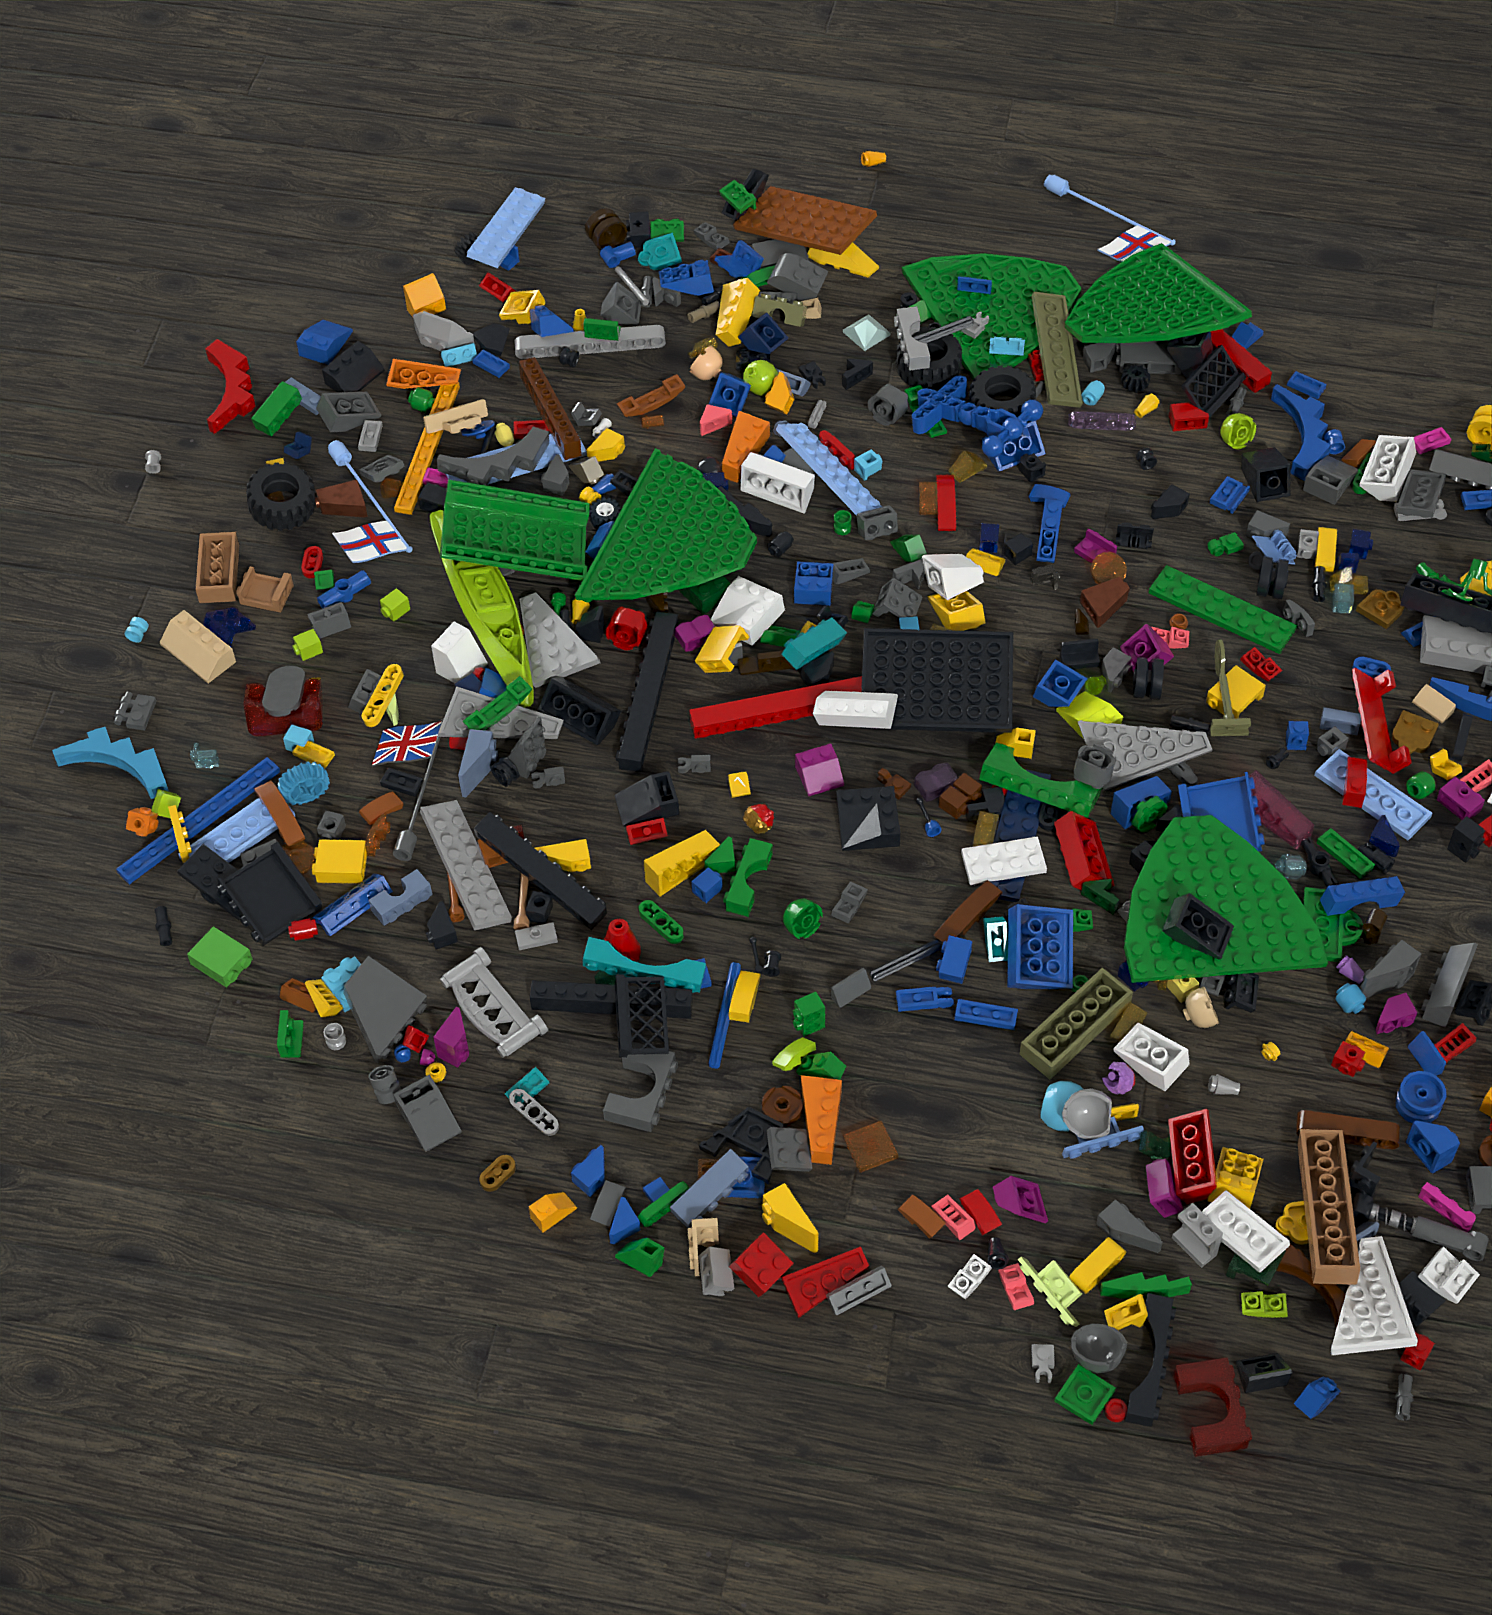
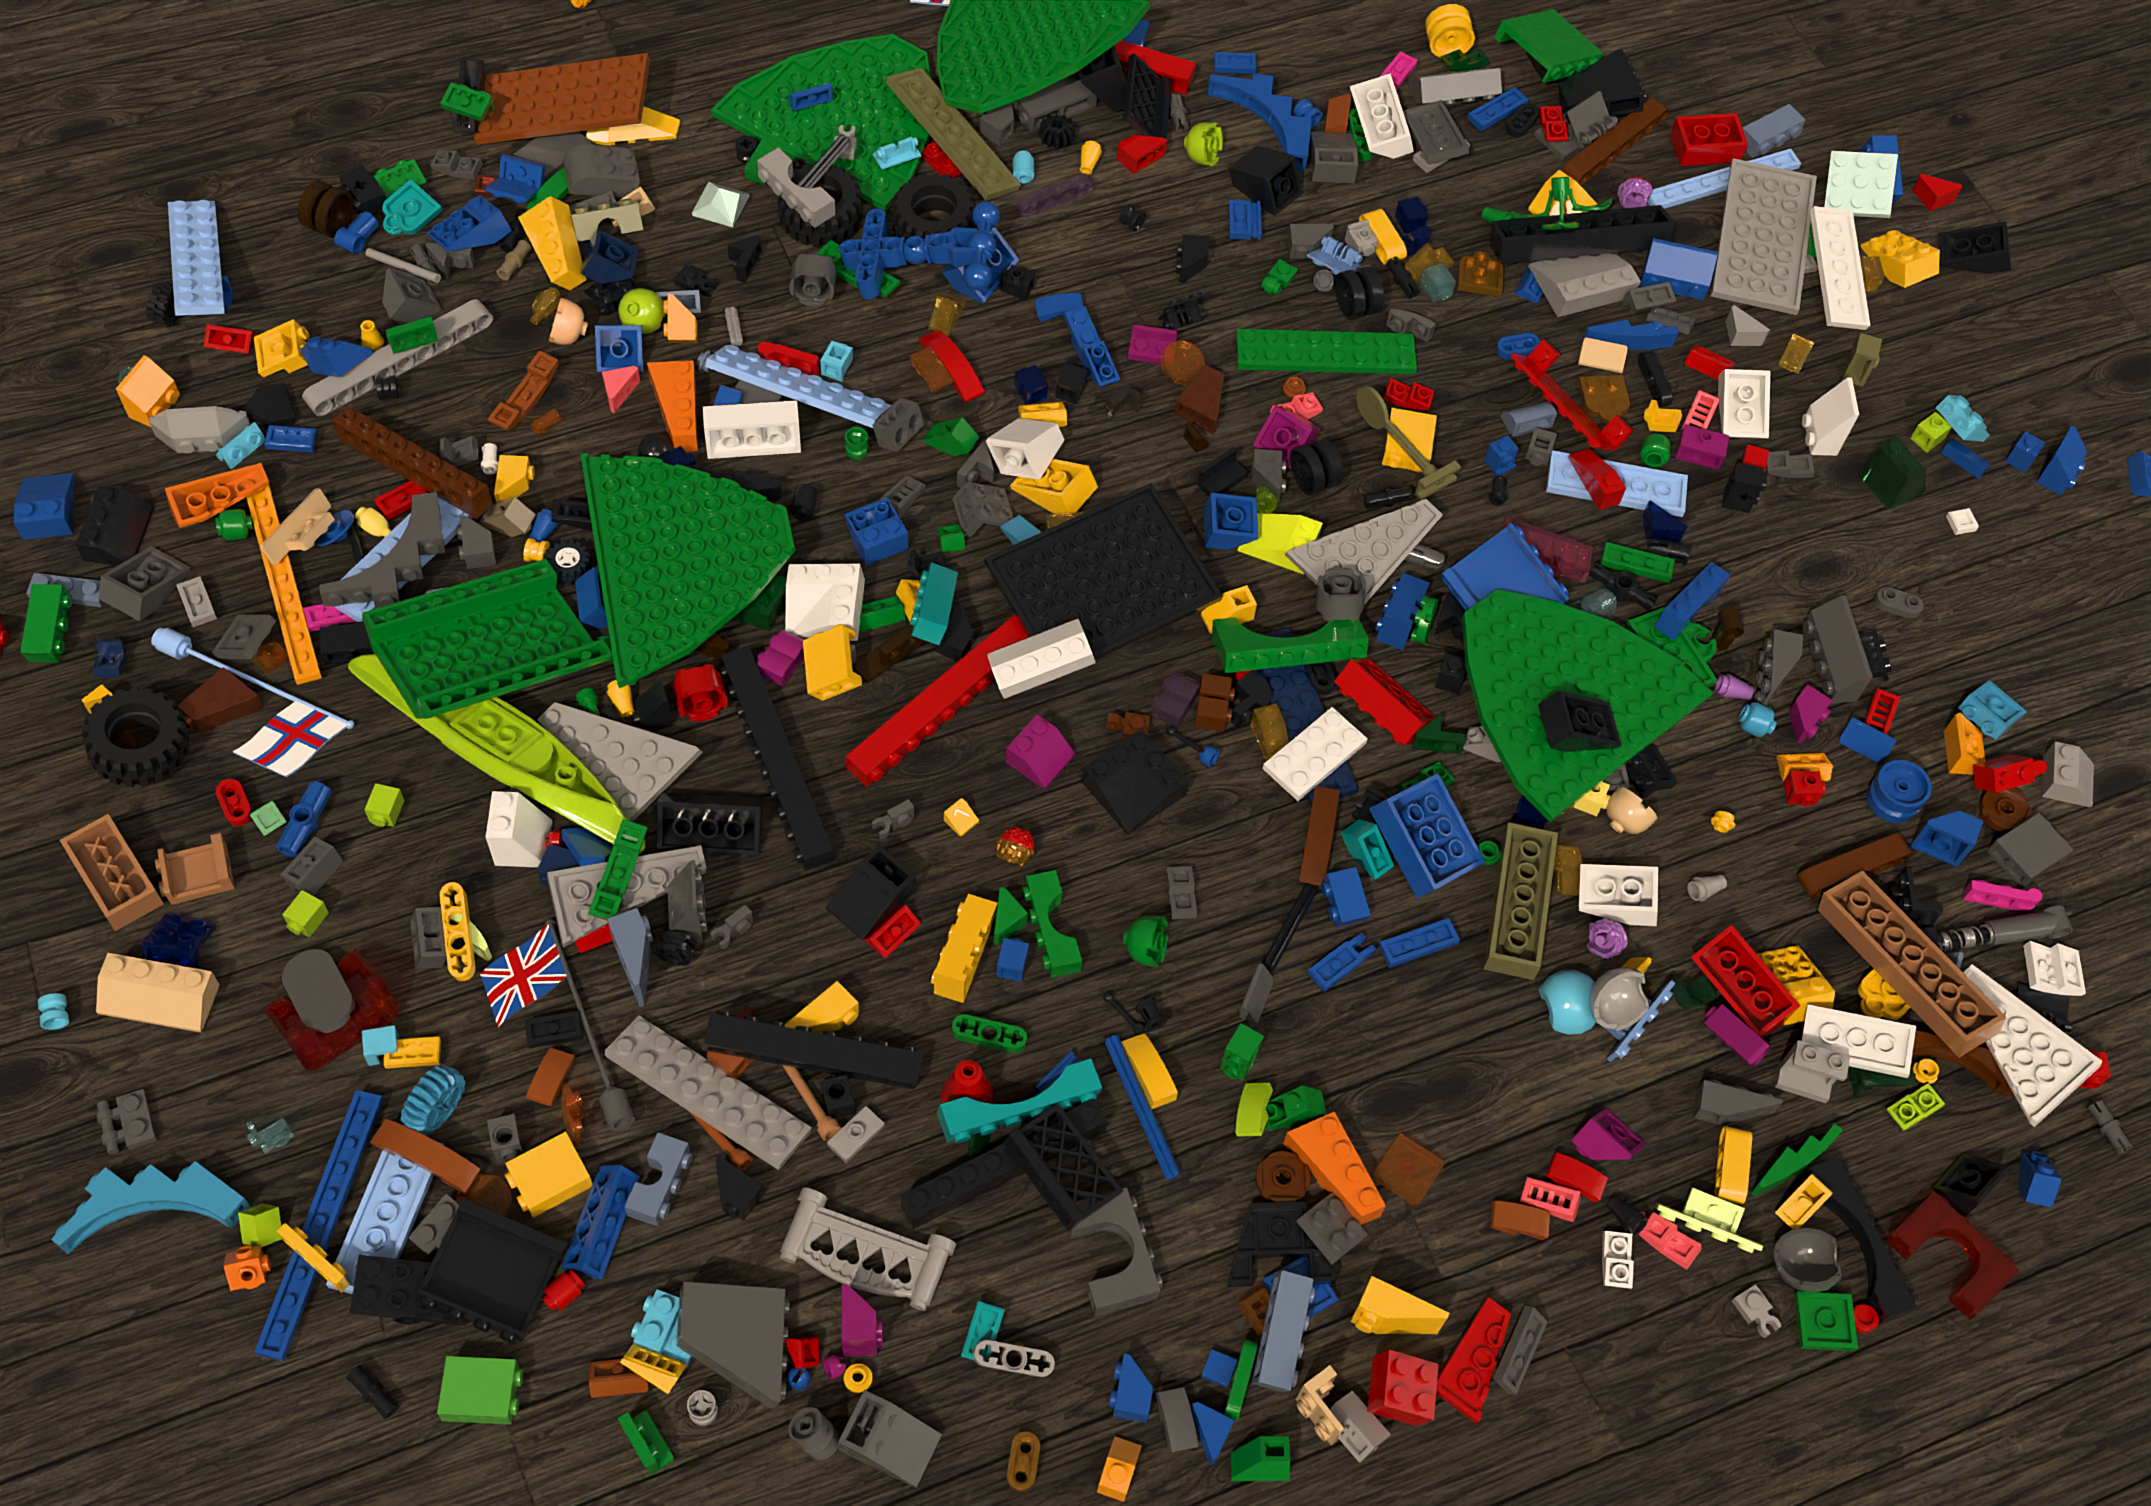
camera: 40 degrees left, 5 degrees up
none -> yellow plate [1913,1059,1939,1084]

